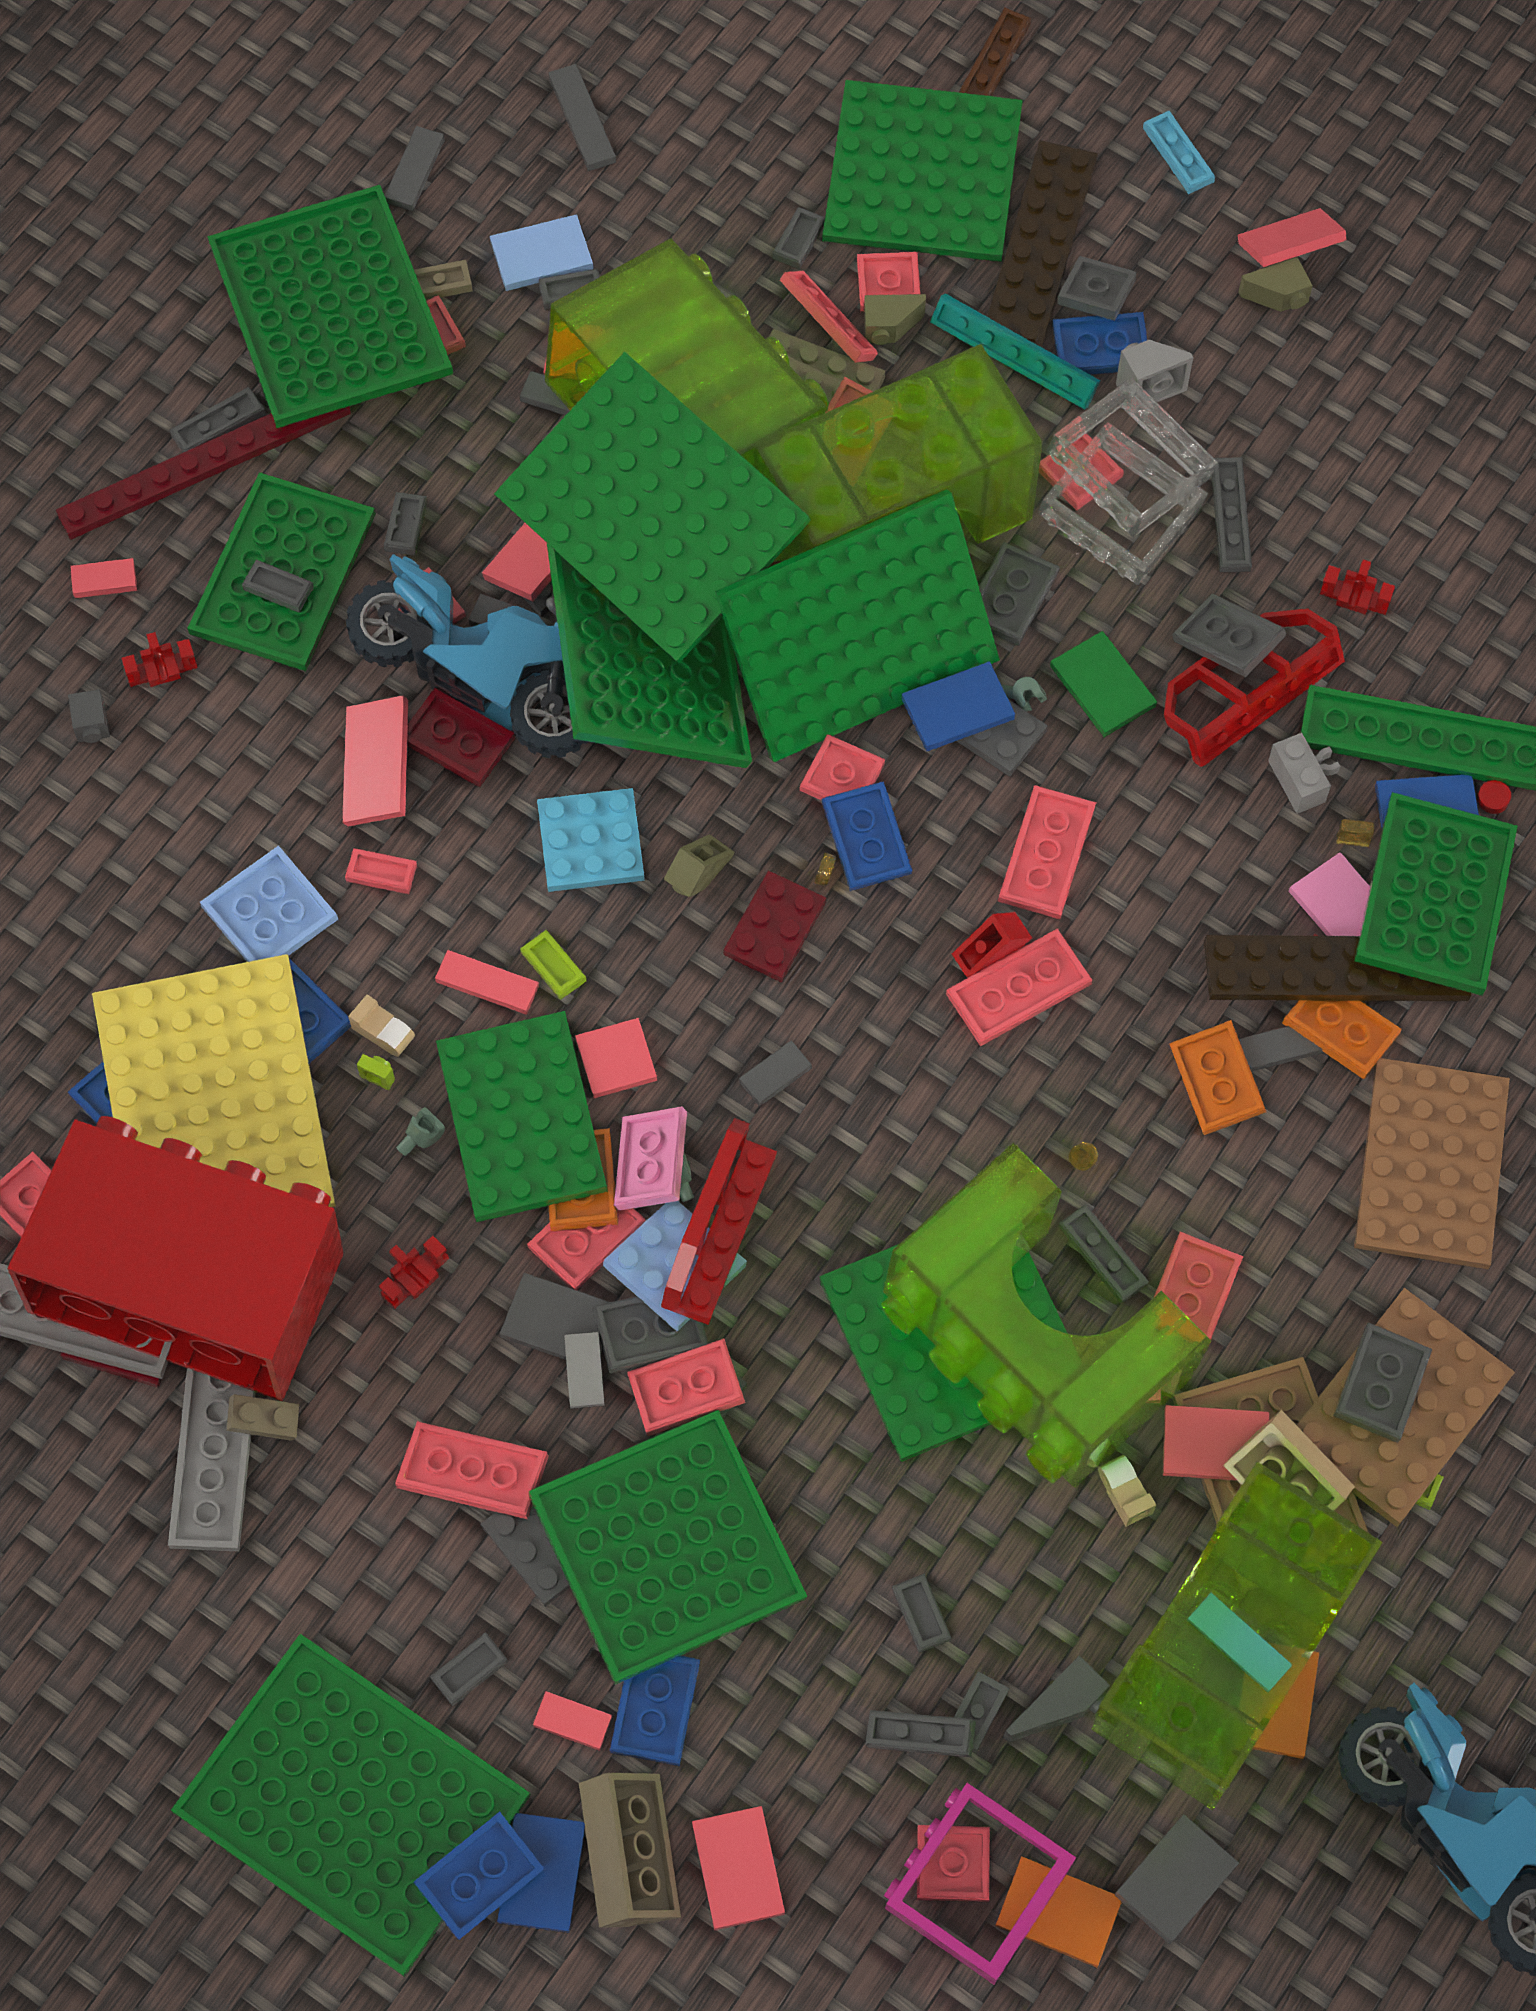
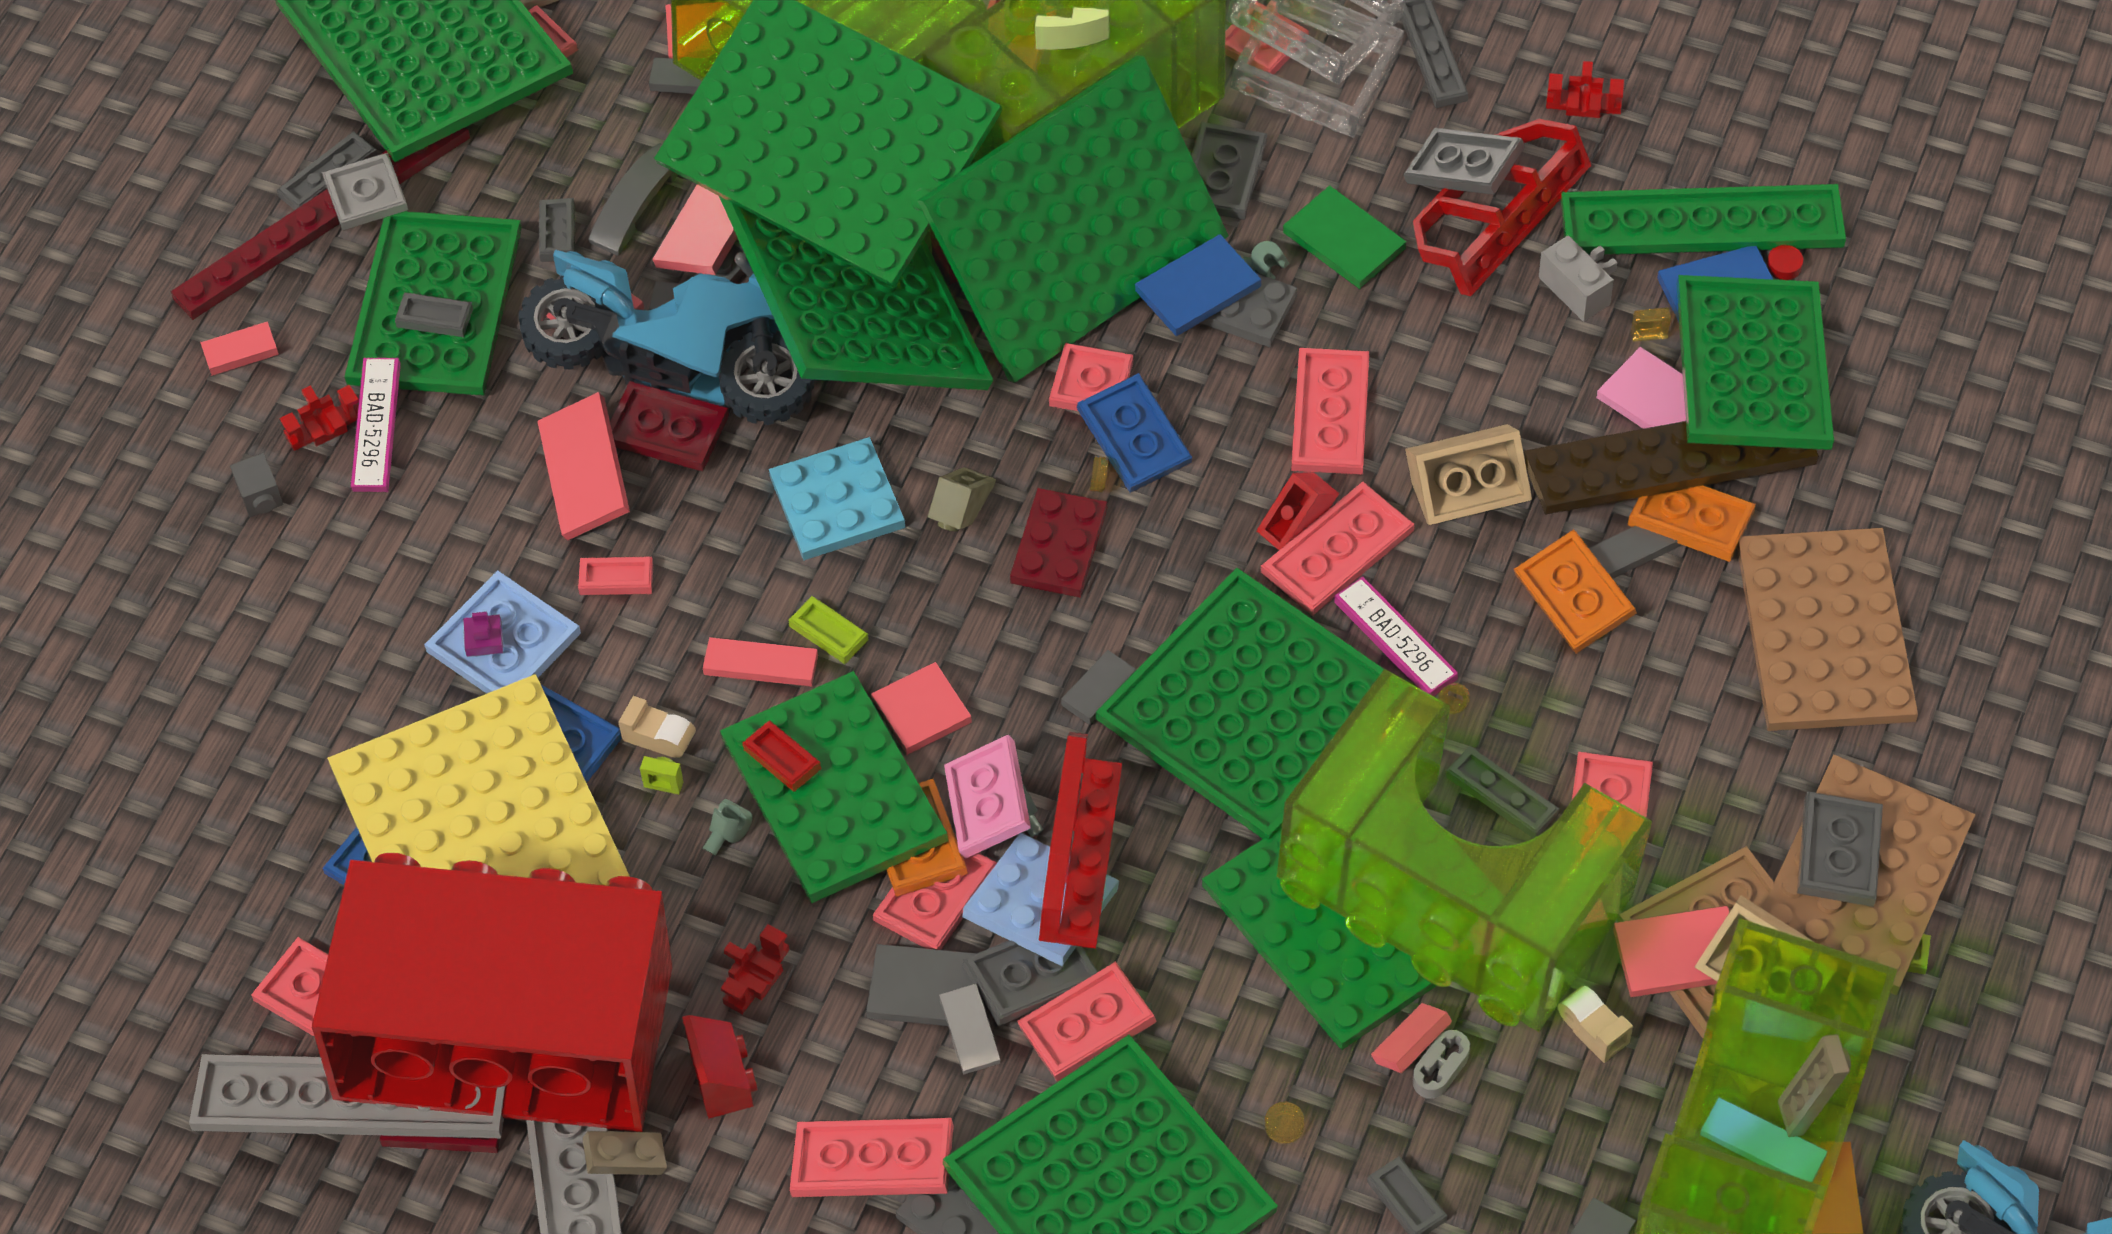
camera: 10 degrees left, 10 degrees down
none -> light grey tile [322,153,408,230]
none -> white tile [351,358,401,492]
none -> magenta tile [463,611,503,657]
none -> dark grey slope [589,143,678,256]
none -> red slope [682,1015,758,1119]
none -> red tile [742,720,821,792]
none -> yellowish green slope [1035,7,1109,50]
none -> green plate [1096,568,1409,840]
none -> clear yellow tile [1265,1102,1304,1143]
none -> tile [1334,577,1458,700]
none -> coral tile [1371,1003,1452,1073]
none -> tan slope [1405,424,1532,525]
none -> light grey beam [1413,1030,1470,1099]
none -> dark tan plate [1778,1034,1851,1137]

